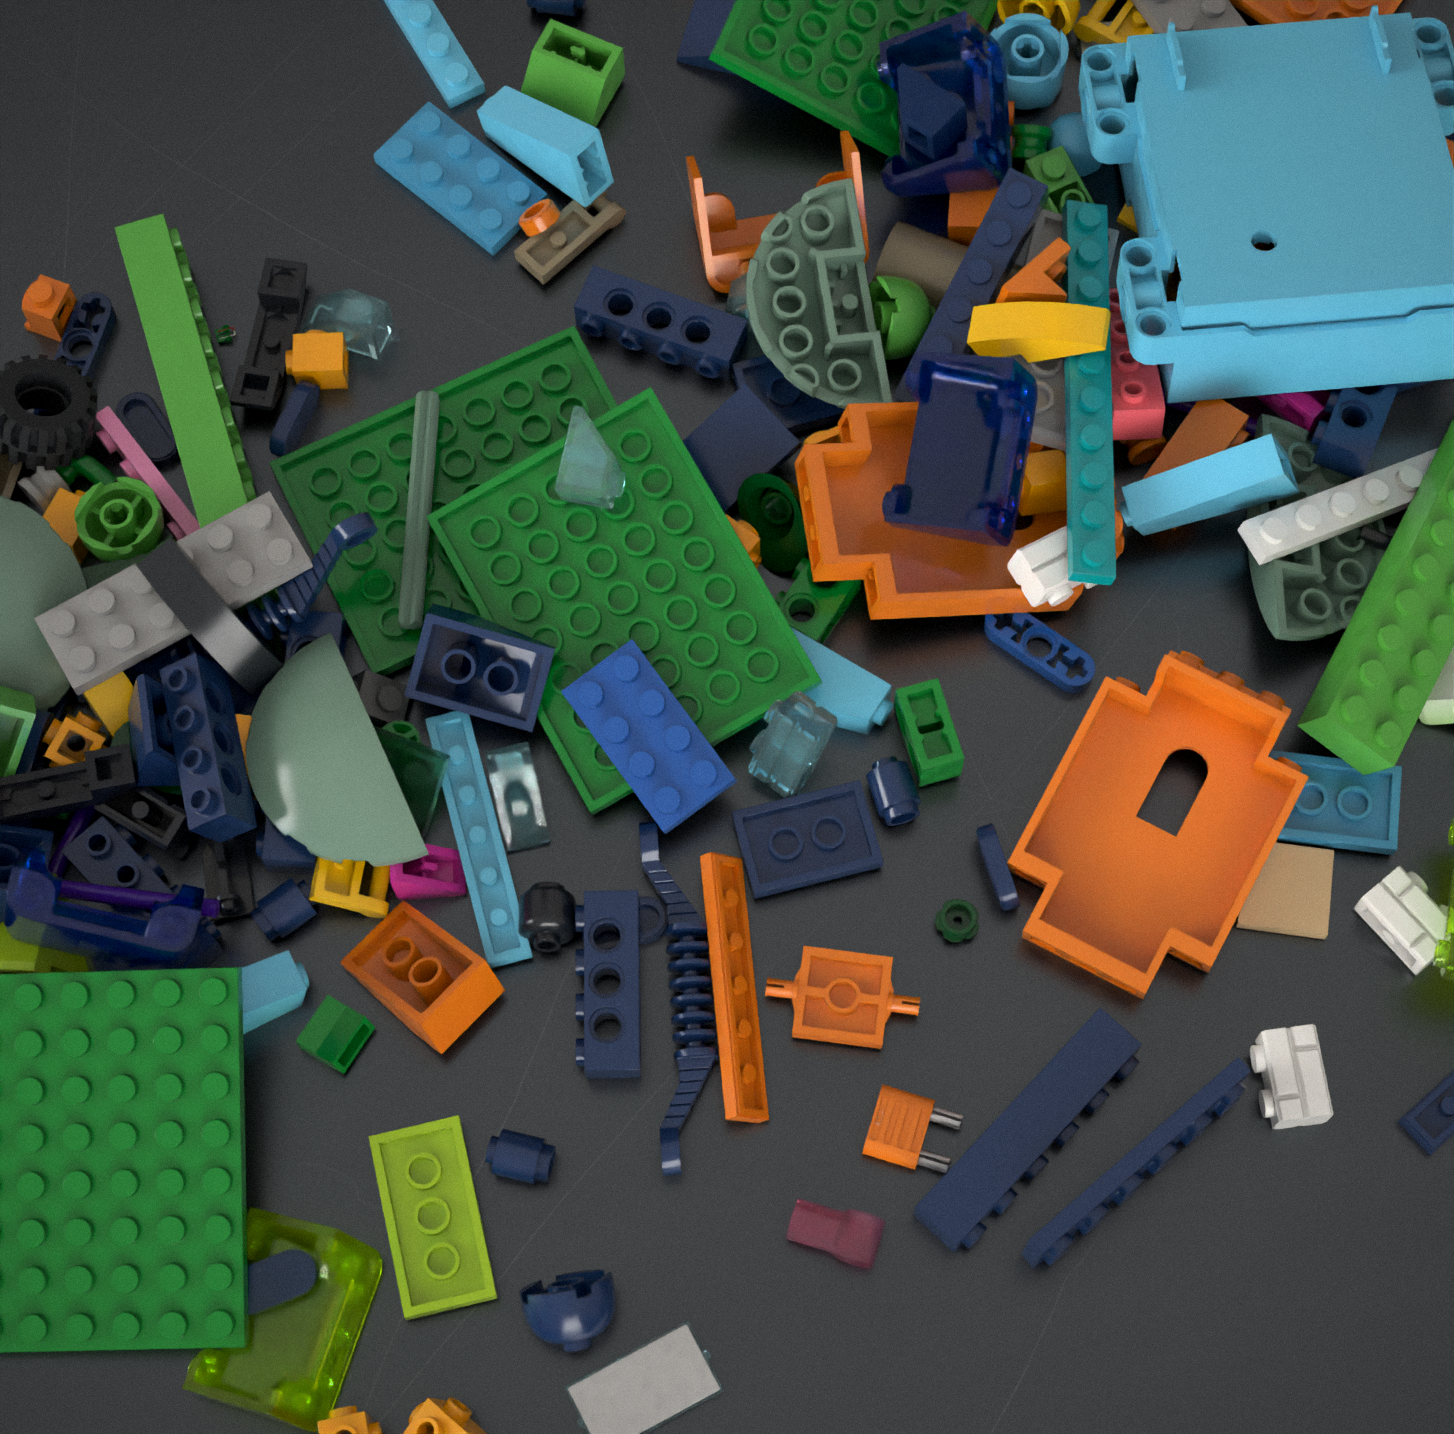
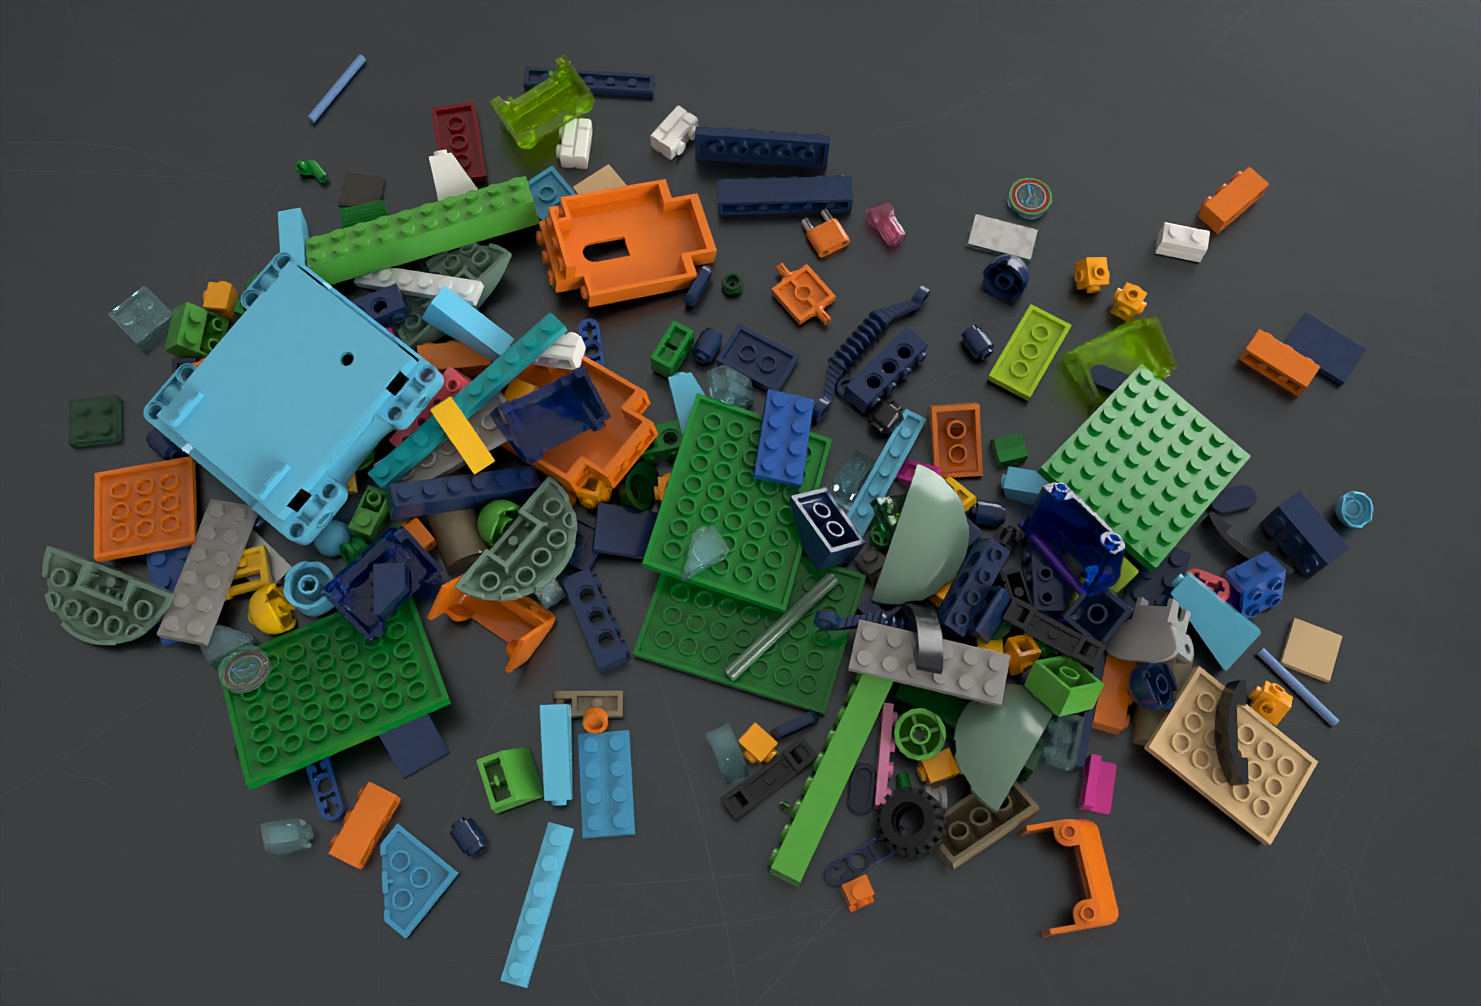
camera: 140 degrees left, 0 degrees up
orange tile [700,852,769,1123] -> none
orange slope [995,237,1071,303] -> none

